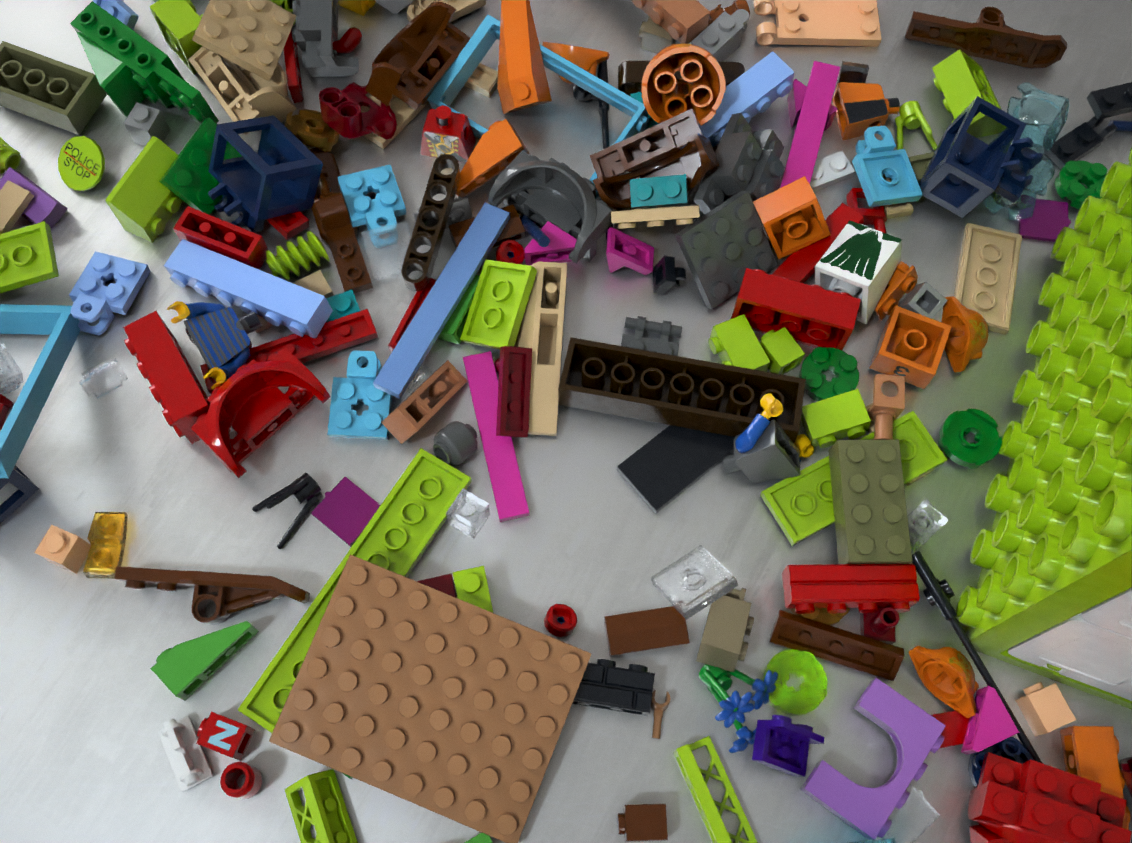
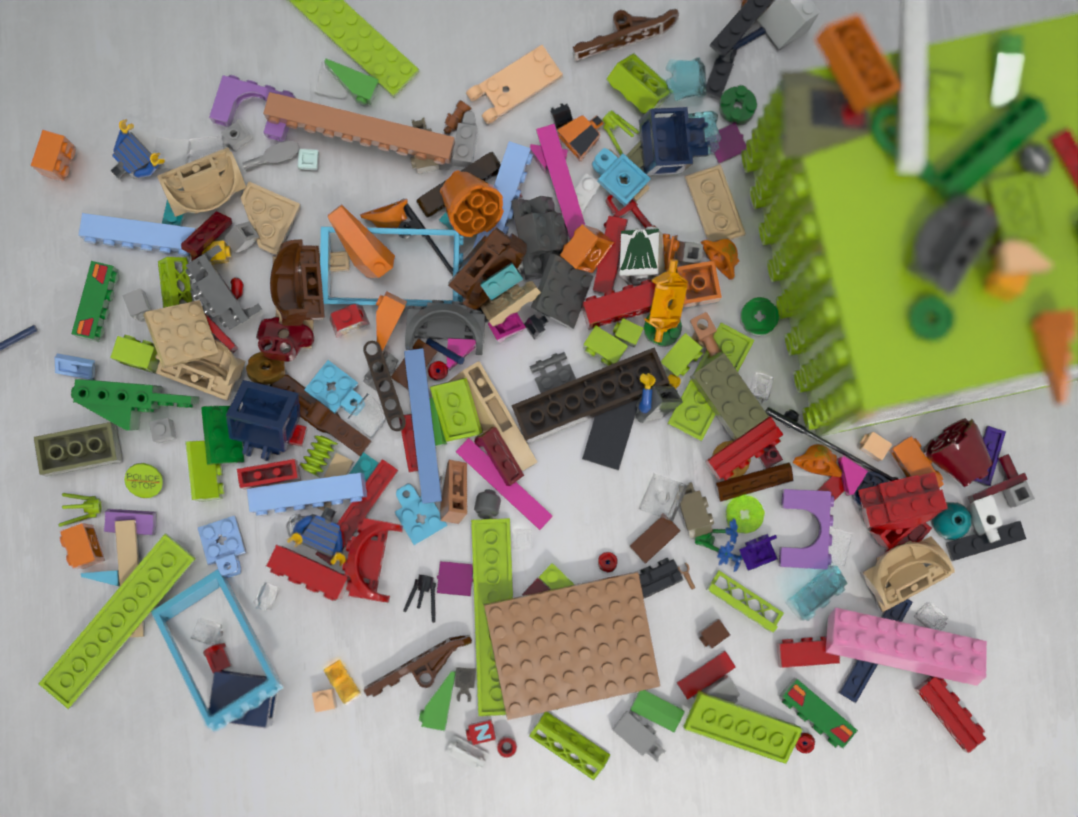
camera: 35 degrees left, 15 degrees up
none -> clear smoke plate [455,667,476,702]
none -> light orange plate [644,259,688,342]

